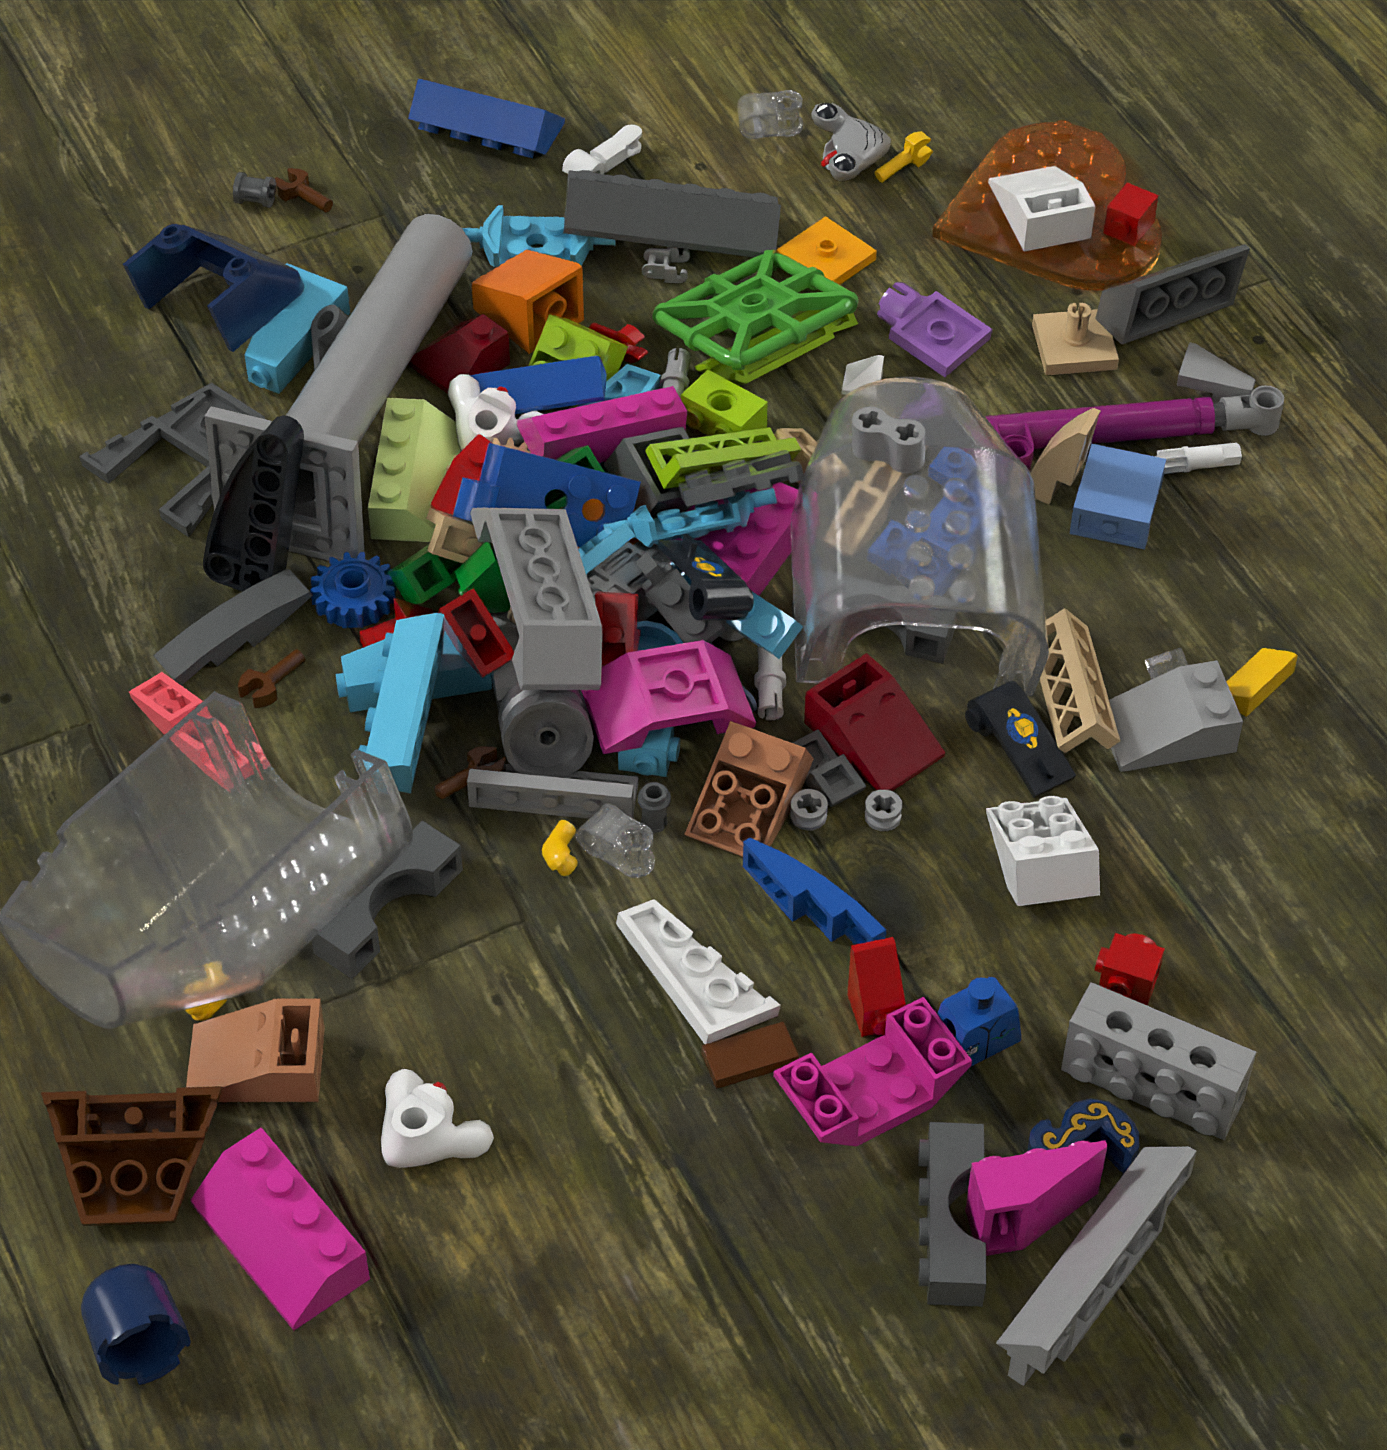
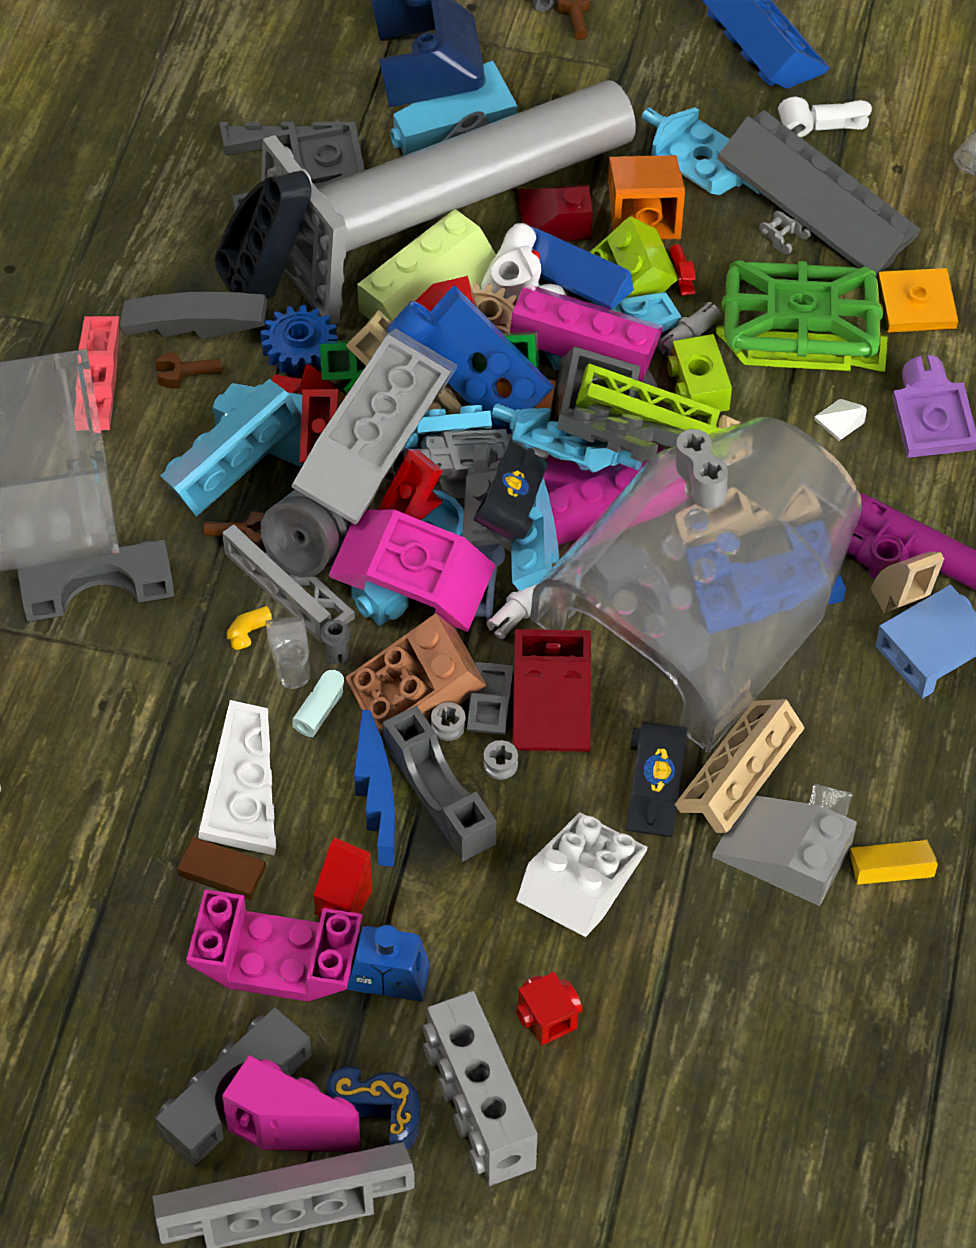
camera: 40 degrees right, 5 degrees up
none -> light aqua bar [292,670,344,737]
none -> dark grey arch [383,705,497,862]

